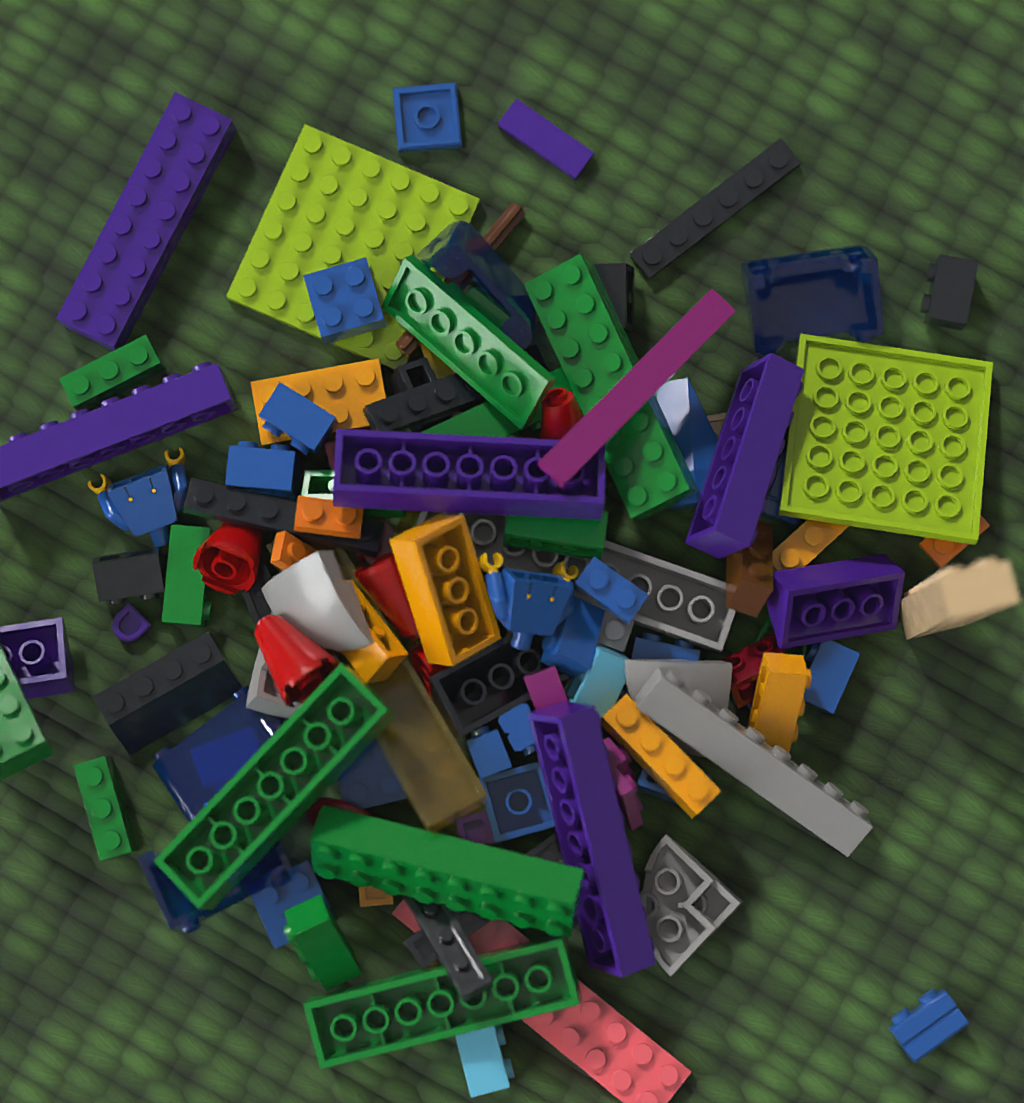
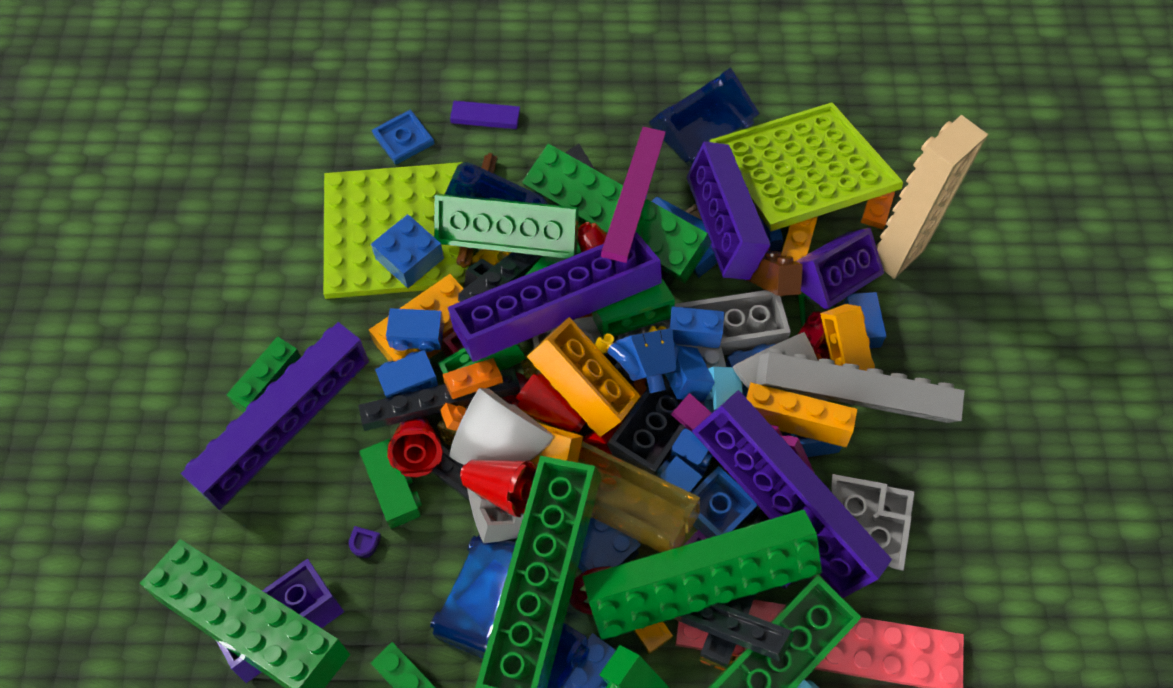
camera: 35 degrees left, 20 degrees down
dark purple brick [56,92,237,351] -> none
blue torso [88,447,188,547] -> none
black brick [92,547,165,605] -> none
black slope [93,631,244,755] -> none
black plate [629,138,801,281] -> none
blue brick [888,988,969,1063] -> none
black brick [920,254,978,331] -> none

